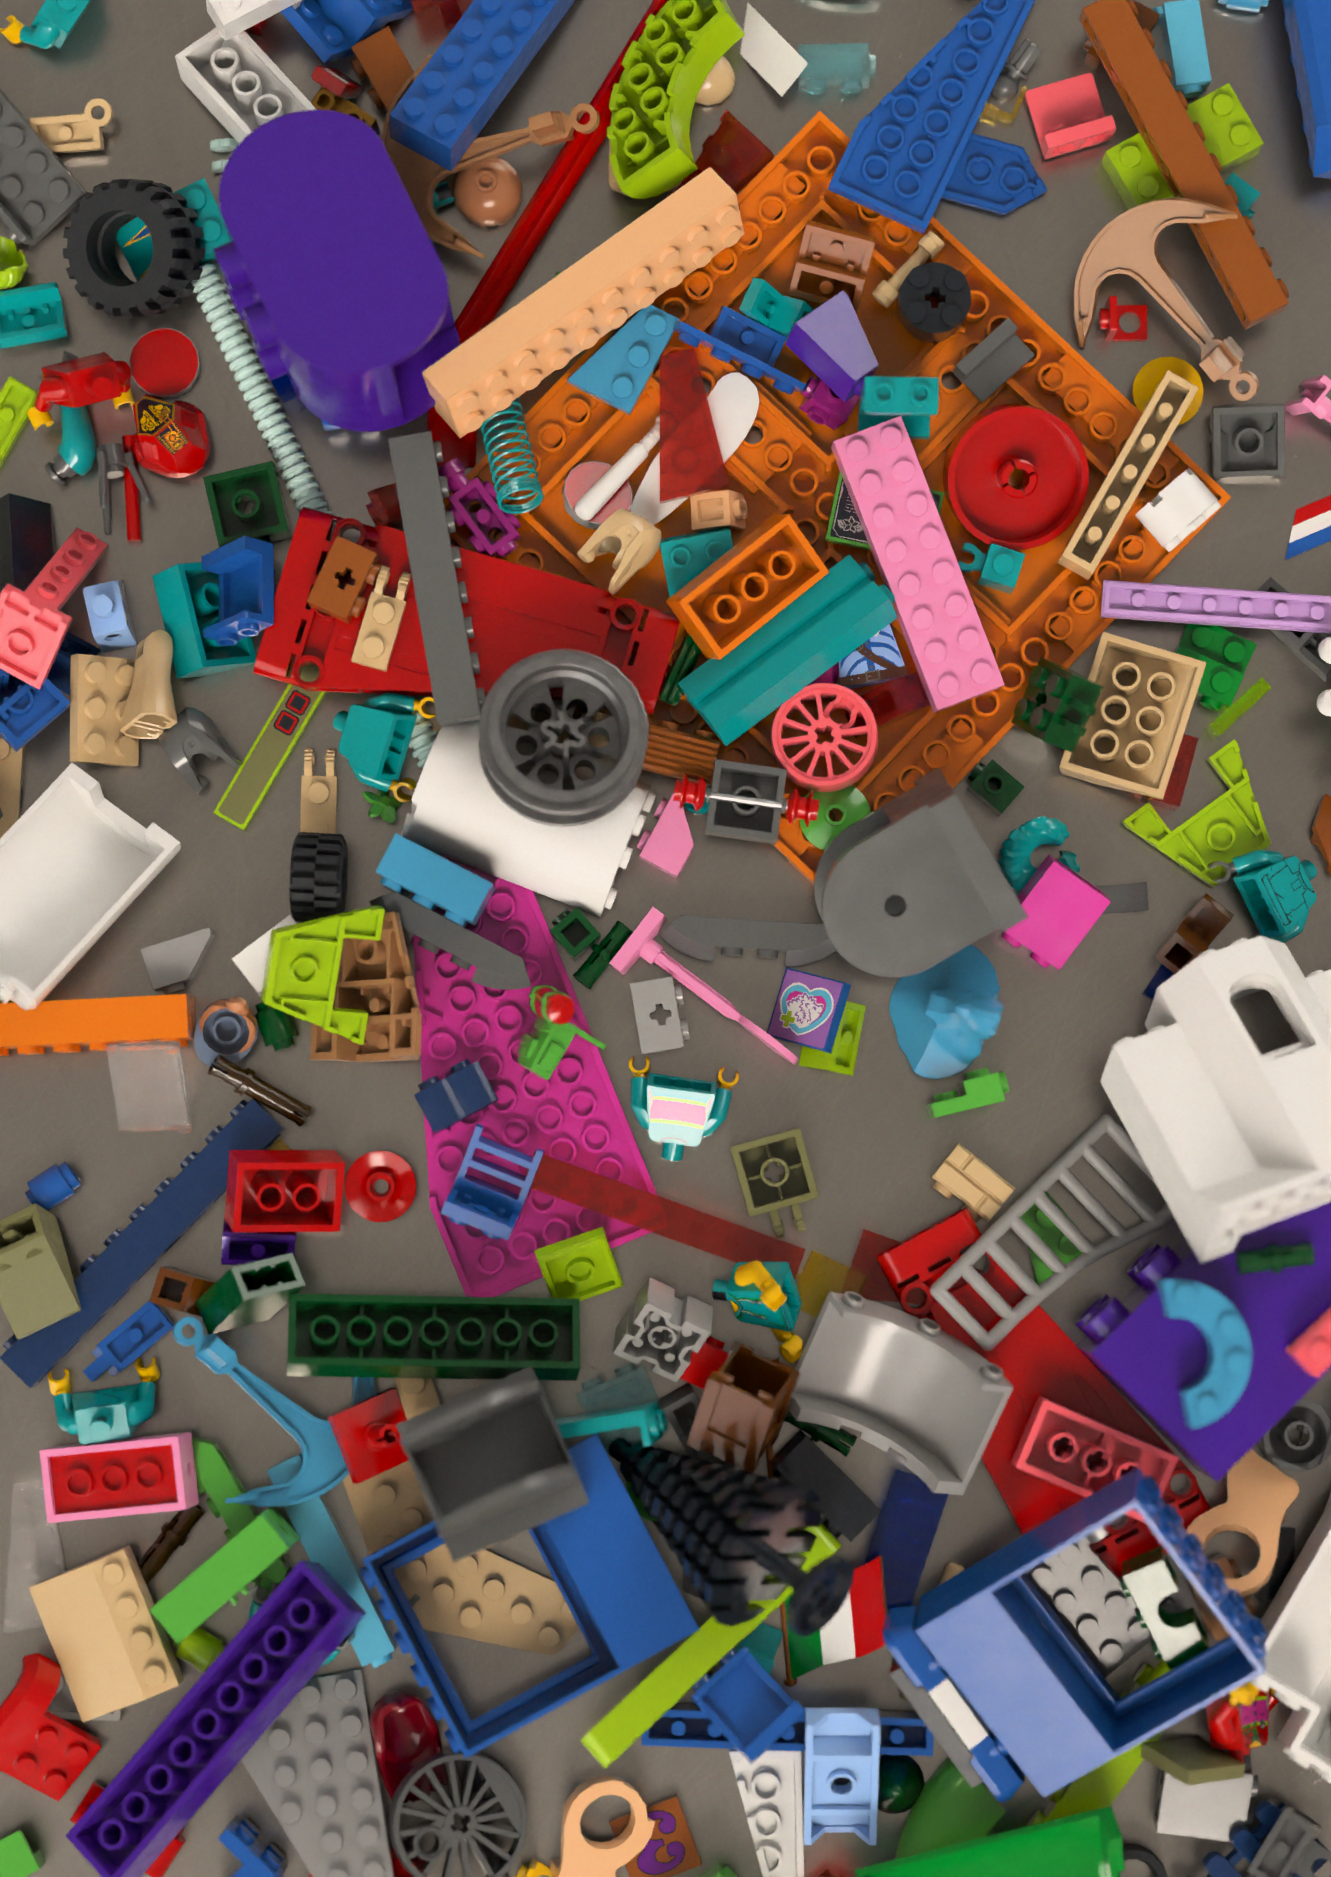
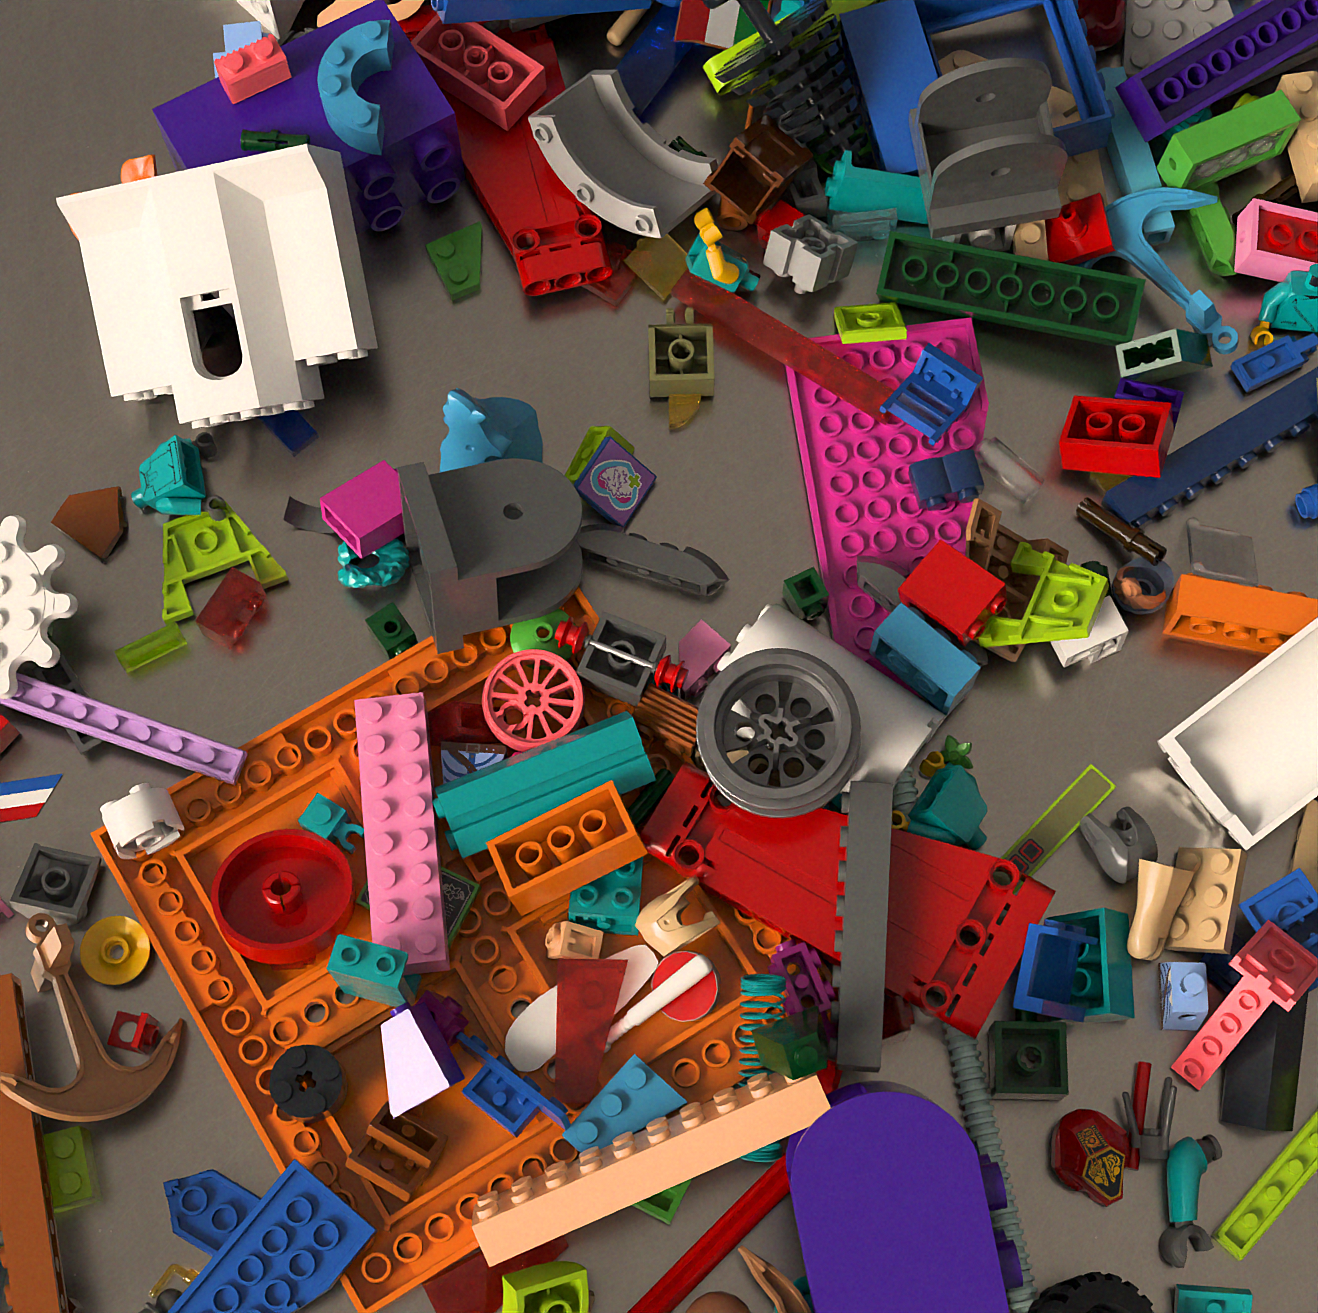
camera: 165 degrees left, 15 degrees down
red torso [27,352,135,431] -> none
red tile [129,327,201,400] -> none
light grey slope [141,927,215,995] -> none
reddish brown slope [149,1266,217,1316] -> none
black tyre [289,832,348,922] -> none
tan hinge [300,748,338,834] -> none
dark orange brick [307,535,382,624] -> none
red dish [345,1151,417,1222] -> none
tan hinge [351,565,412,672] -> none
bright green piece [516,985,606,1080] -> none
dark green pin [573,920,633,990] -> none
bright pink piece [609,907,799,1065] -> none
teal torso [629,1056,739,1161] -> none
light grey brick [630,976,690,1055] -> none
teal brick [739,277,814,342] -> none
black brick [770,1429,881,1542] -> none
tan bar [871,231,945,308] -> none
bright green plate [927,1068,1009,1119] -> none
light grey bar [930,1114,1174,1351] -> none
tan brick [930,1143,1015,1222] -> none
dark grey panel [953,317,1034,403] -> none
dark green hinge [1012,657,1104,753] -> none
coral bracket [1025,73,1116,160] -> none
tan brick [1057,370,1199,580] -> none
tan slope [1059,632,1207,800] -> none
reddish brown brick [1154,893,1234,974] -> none
green plate [1174,624,1257,711] -> none
none -> clear yellow tile [669,394,701,428]
none -> dark green slope [751,1006,828,1081]
none -> red panel [898,539,1007,647]
none -> clear brick [974,437,1045,504]

